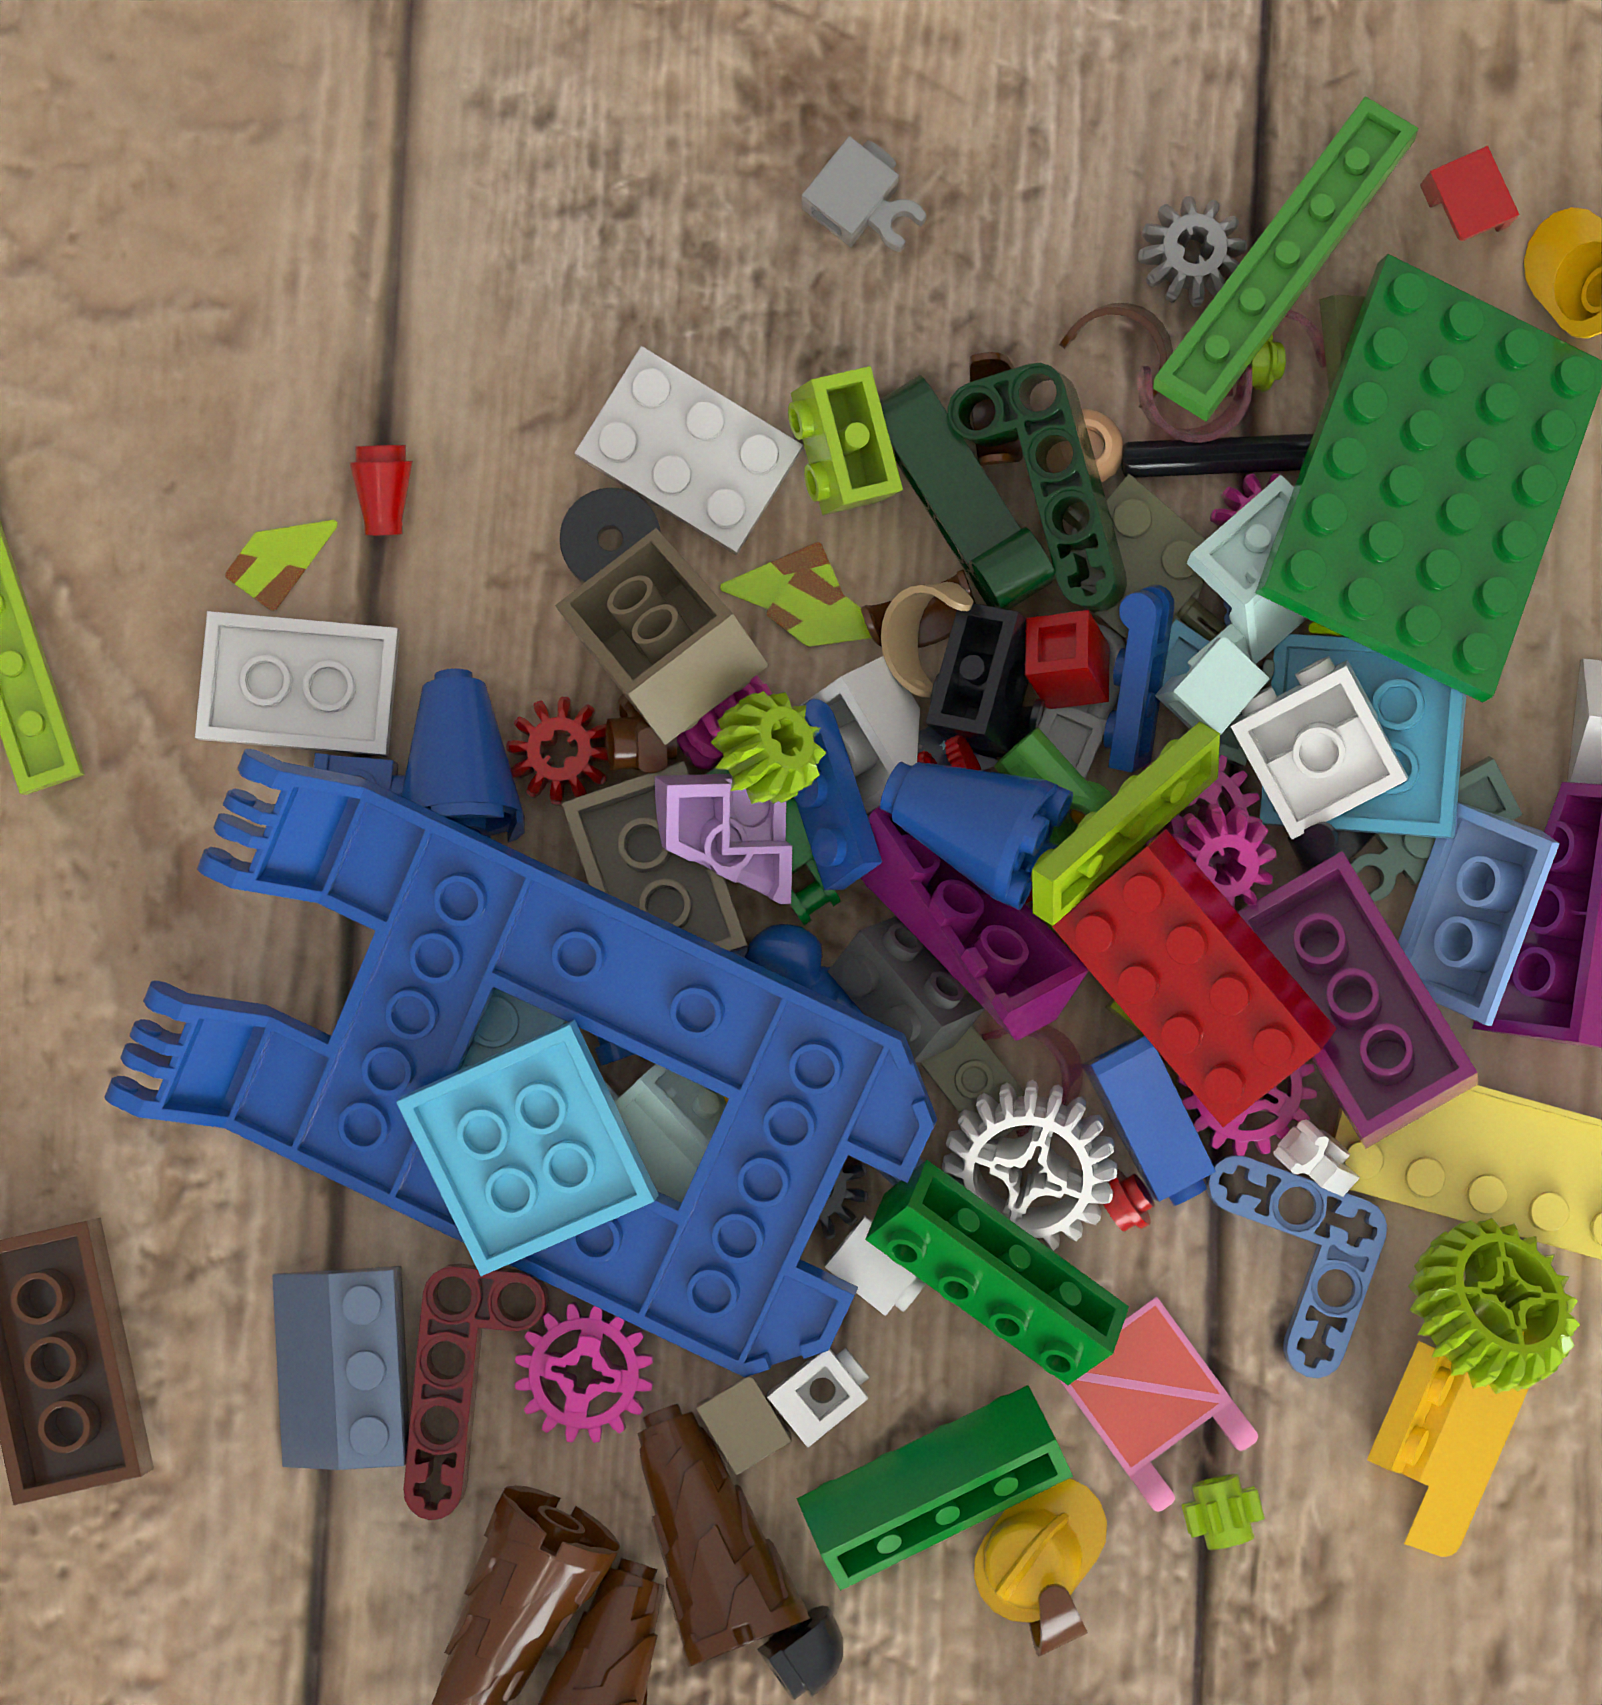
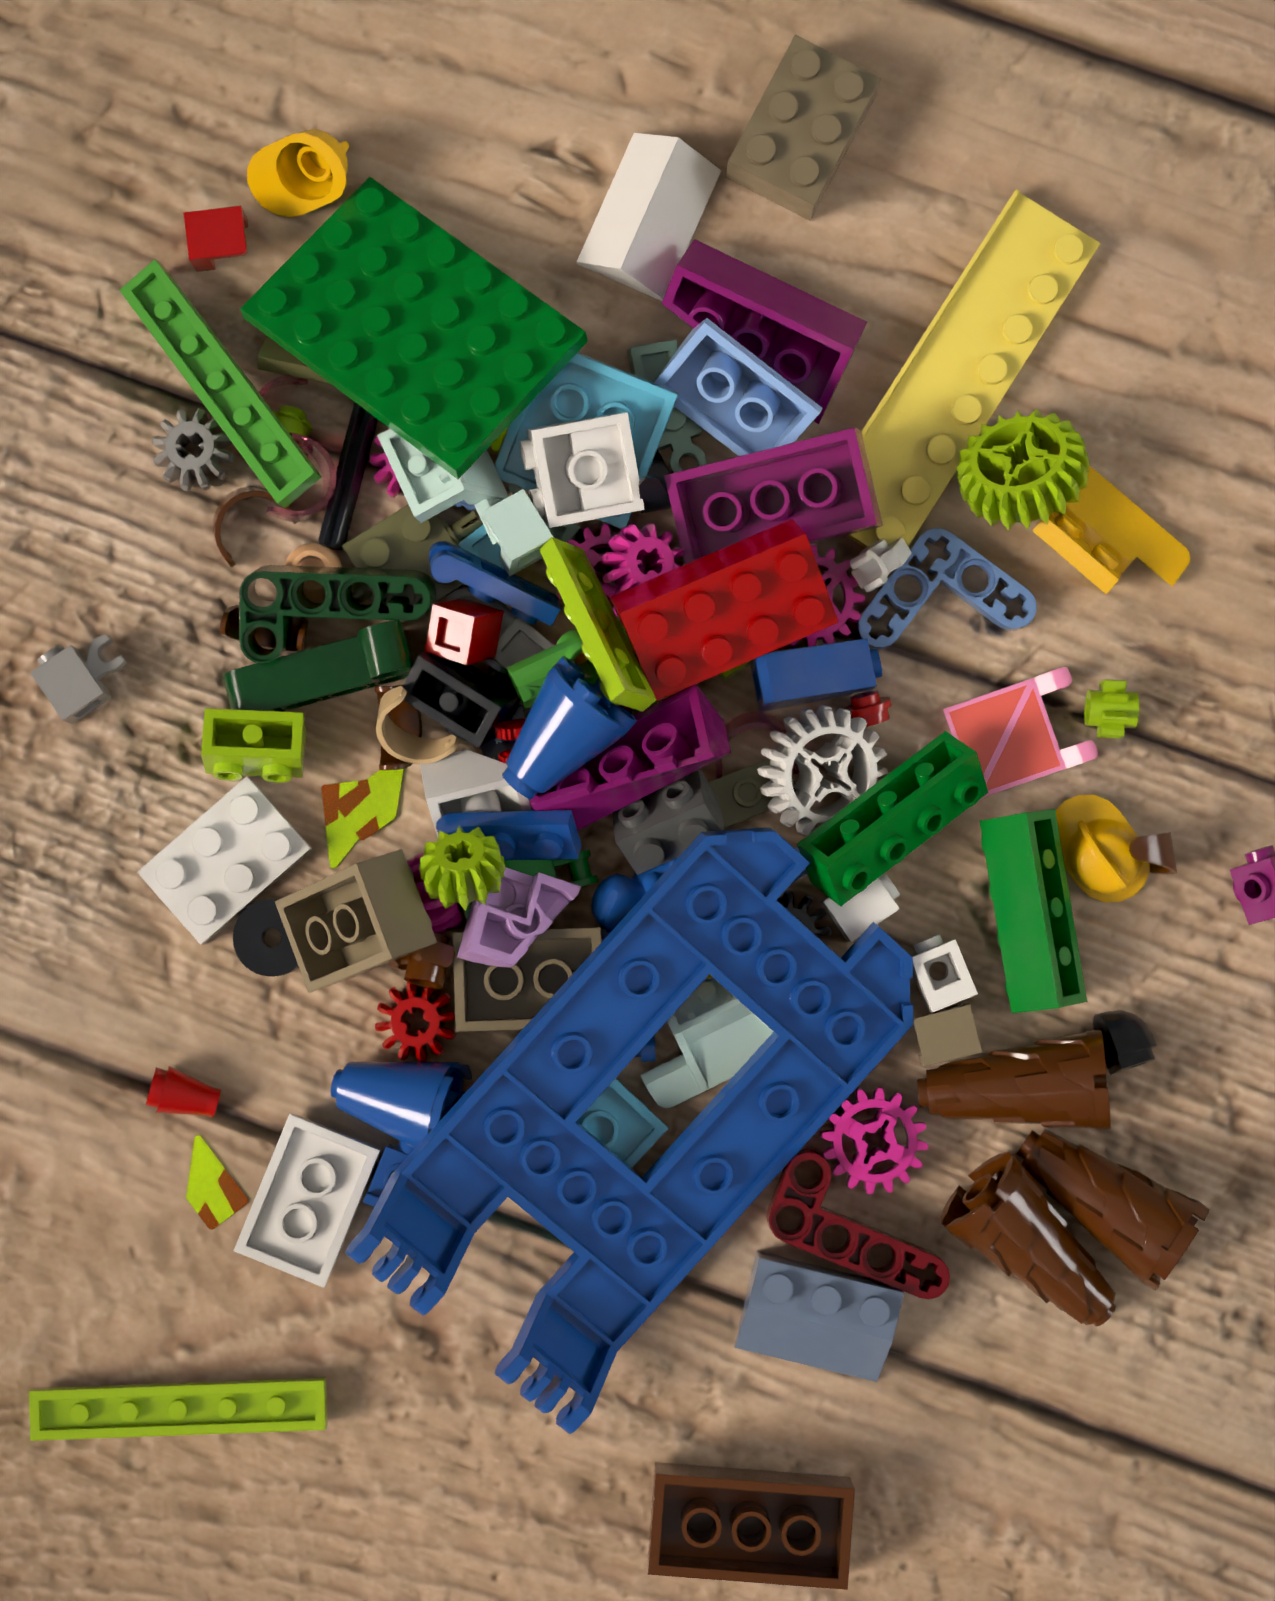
camera: 75 degrees left, 0 degrees up
medium azure plate [396,1019,659,1276] -> none

